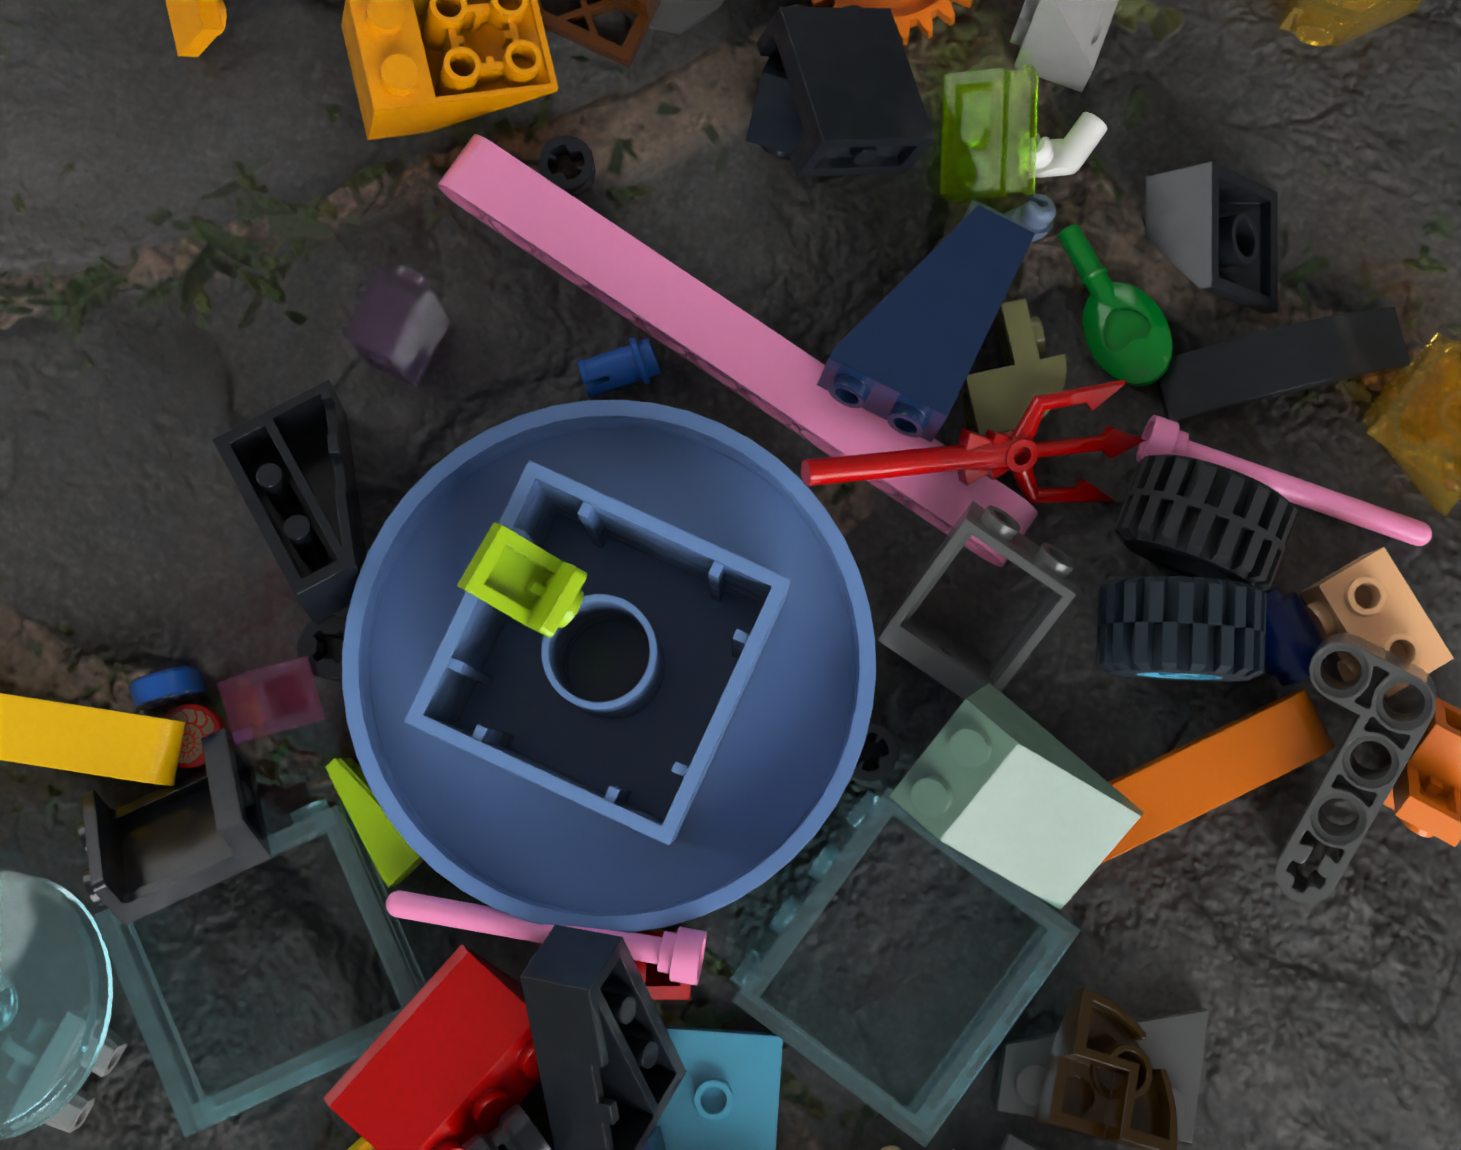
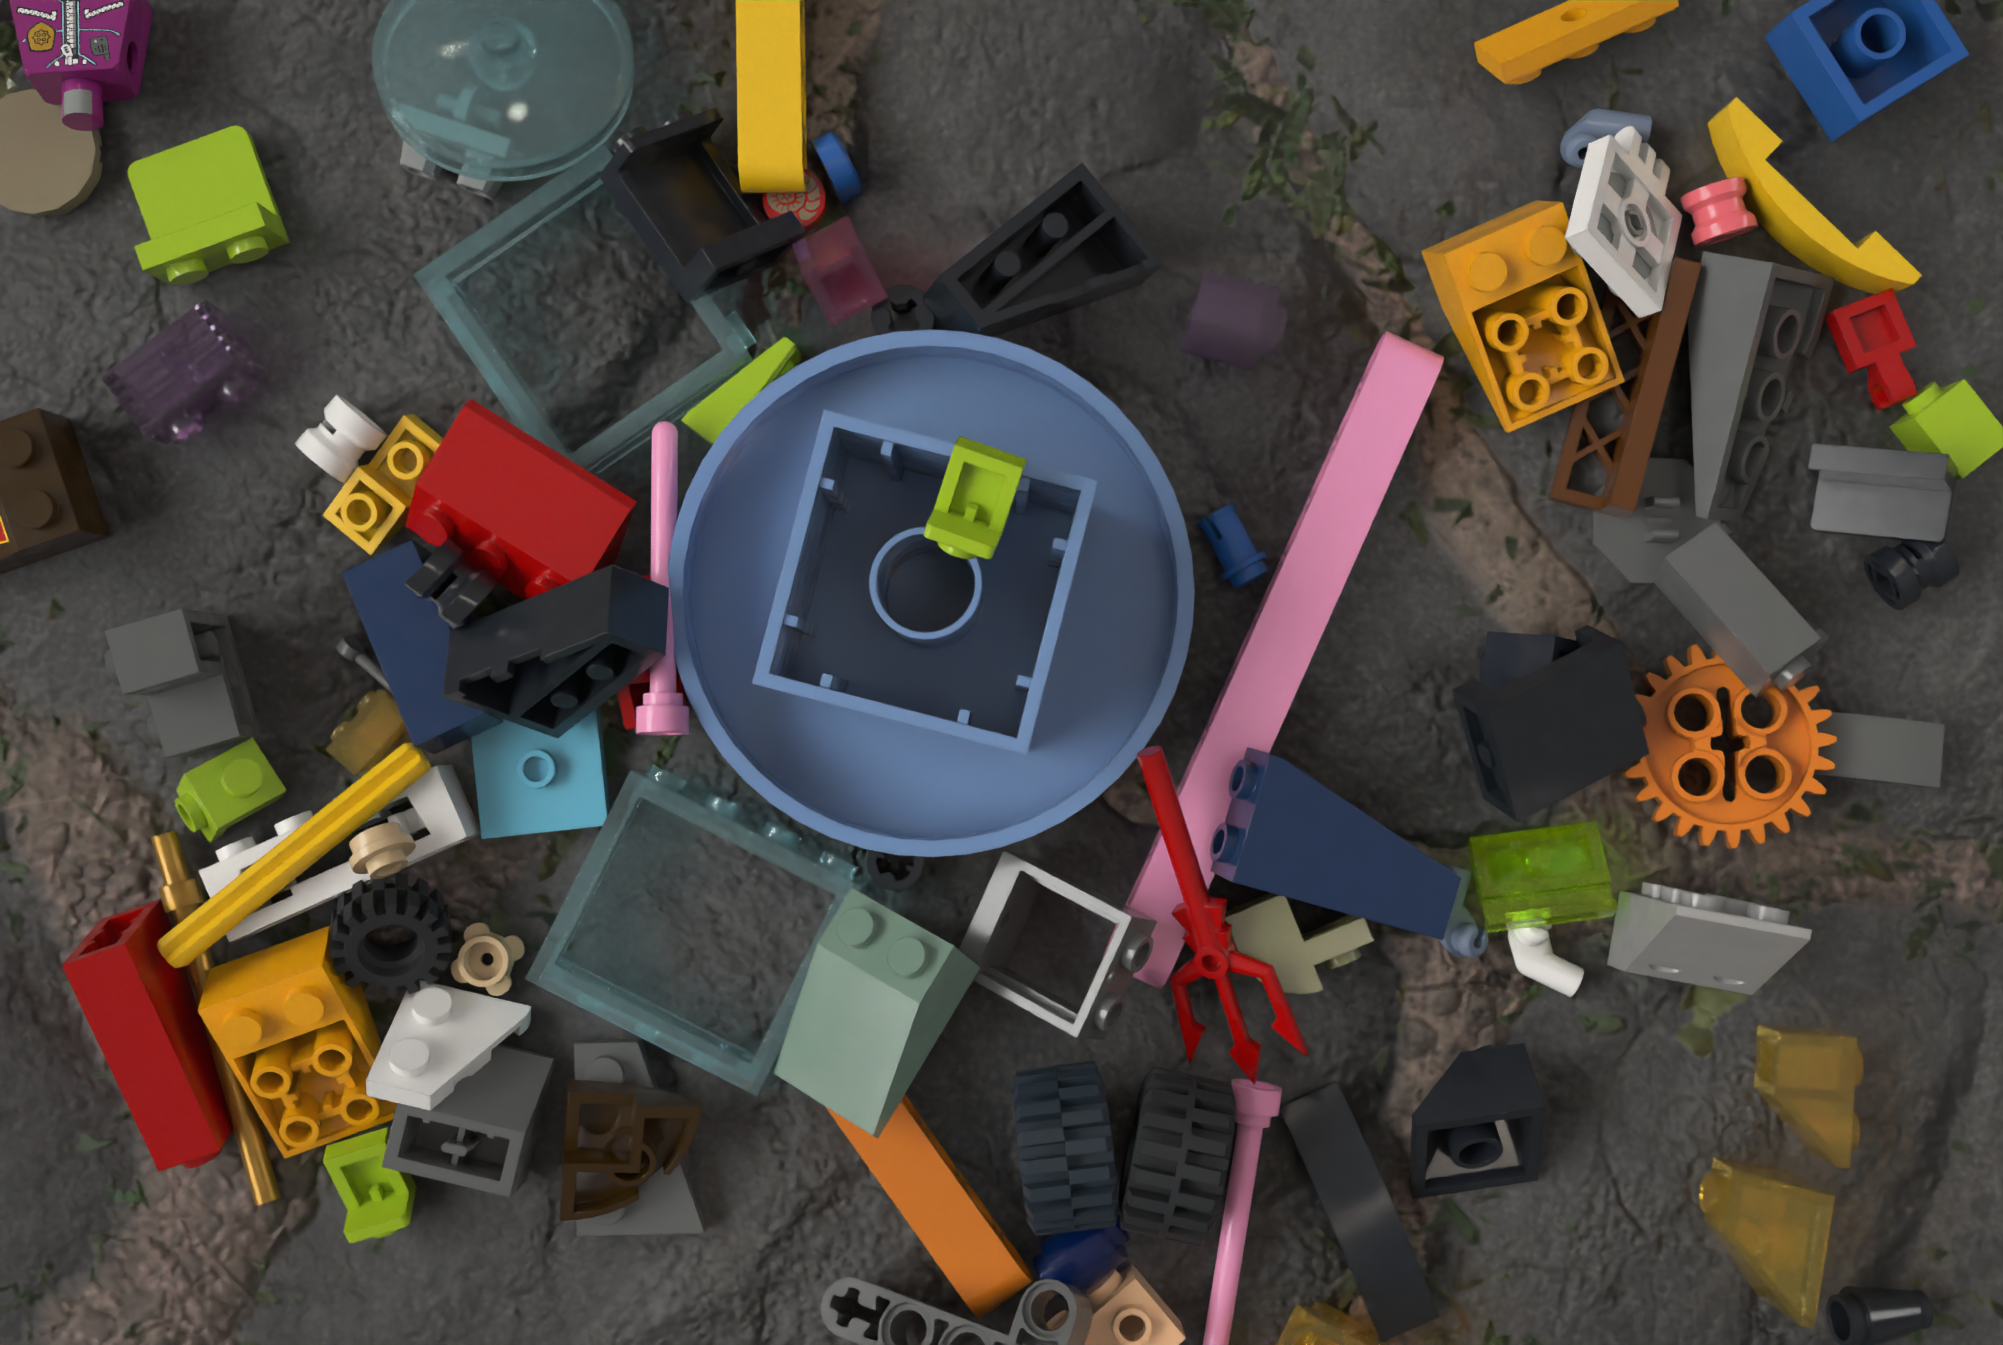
camera: 80 degrees right, 5 degrees up
black bush [538,135,596,198] -> none
green piece [1057,224,1173,387] -> none

